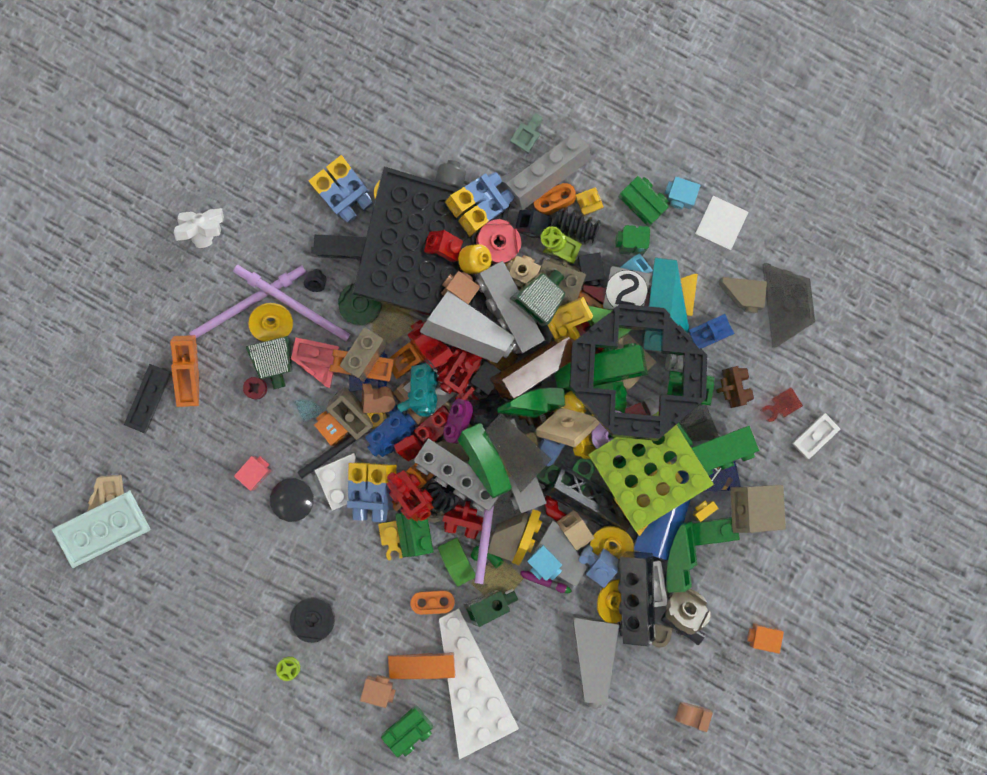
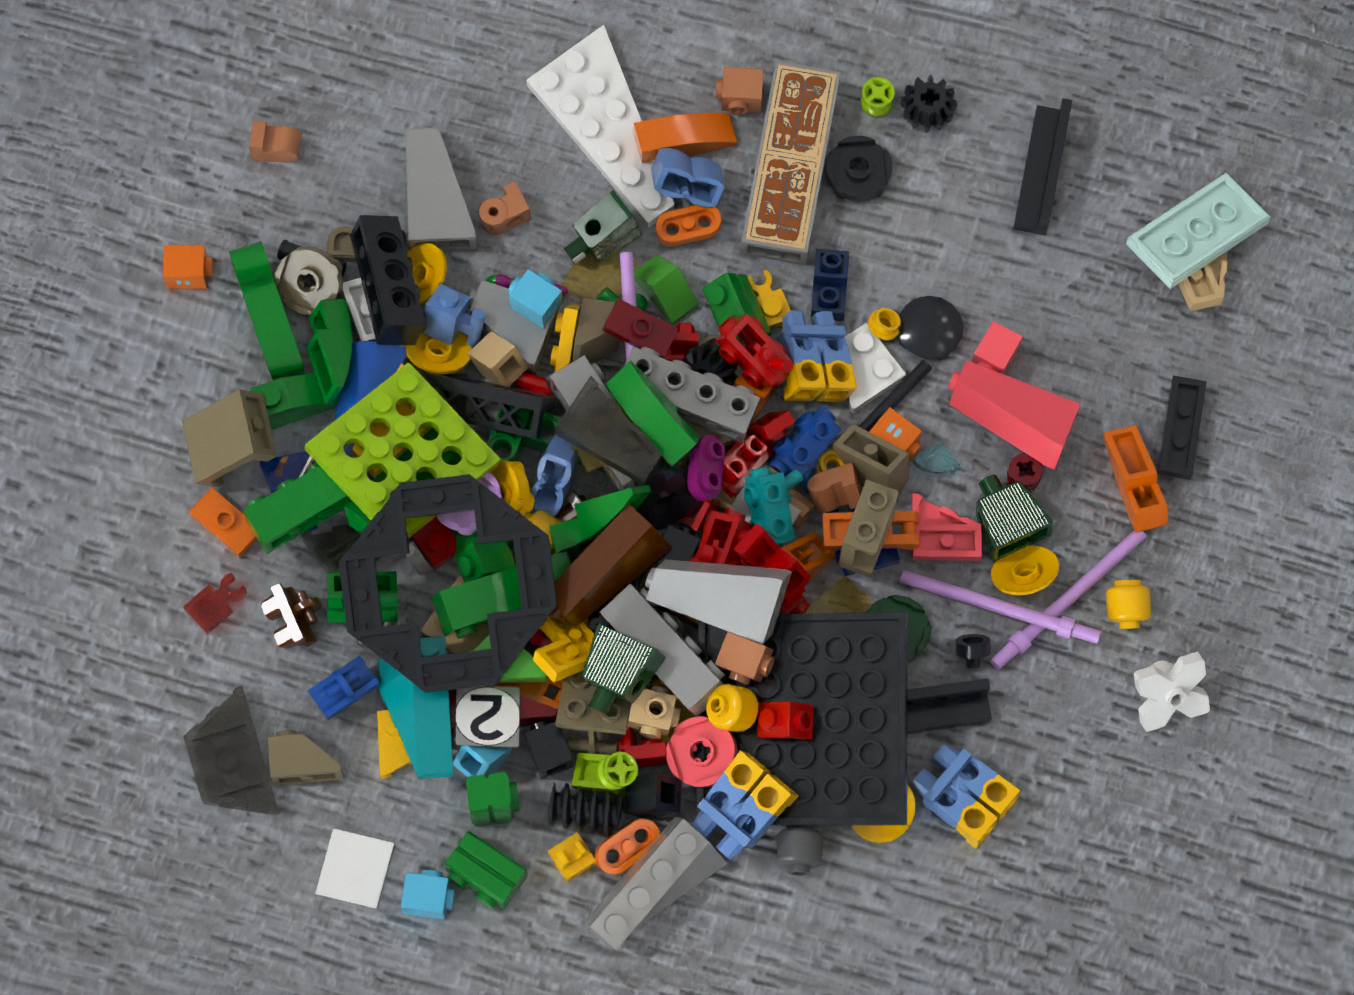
camera: 165 degrees right, 15 degrees down
green brick [381,705,433,757] -> none
sand green plate [510,113,543,154] -> none
tan plate [536,408,599,447] -> none
yellow plate [693,500,719,522] -> none
white plate [792,413,840,459] -> none
none -> orange plate [188,487,257,558]
none -> green beam [229,241,305,381]
none -> nougat leg [479,181,532,235]
none -> dark red plate [602,298,678,359]
none -> red bracket [618,727,668,768]
none -> medium blue brick [651,148,725,207]
none -> brick [741,60,841,265]
none -> dark blue slope [811,249,849,321]
none -> yellow plate [868,308,901,340]
none -> black gear [900,75,957,133]
none -> coral slope [948,360,1080,470]
none -> black fence [1013,98,1072,236]
none -> yellow head [1106,580,1151,629]

